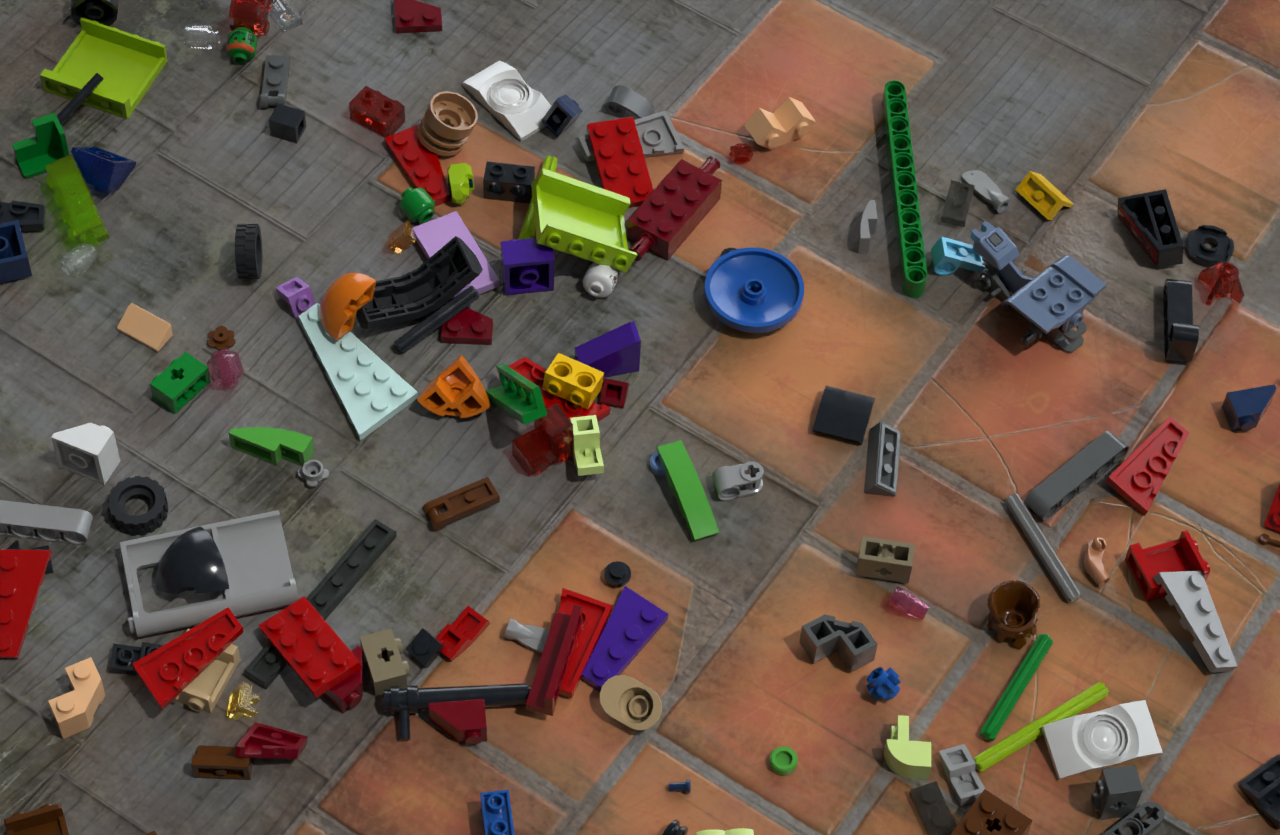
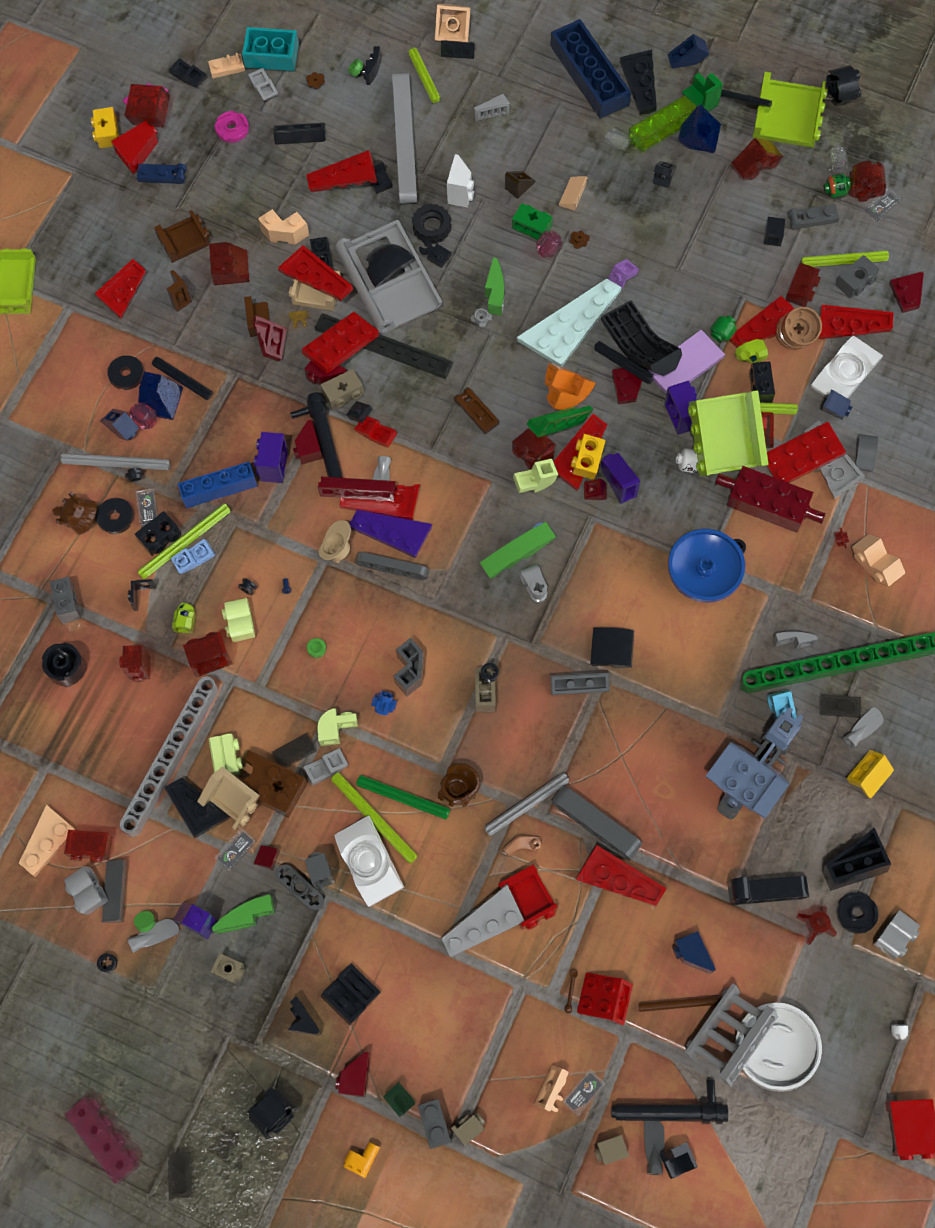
camera: 85 degrees right, 15 degrees up
black tyre [235,224,263,279] -> none
orange brick [319,273,376,340] -> none
clear orange slope [387,220,416,254] -> none
black plate [604,561,631,587] -> none
clear pink cone [888,586,930,620] -> none
none -> clear red slope [209,242,250,286]
none -> dark purple brick [254,432,288,483]
none -> dark grey beam [355,552,428,580]
none -> black plate [419,240,452,268]
none -> black bush [481,663,498,682]
none -> dark brown slope [505,171,535,199]
none -> black slope [653,161,677,188]
none -> clear red brick [732,137,784,180]
none -> lime axle [801,250,889,268]
none -> red wing [818,304,894,339]
none -> dark grey brick [835,255,879,299]
none -> light grey brick [873,910,920,960]

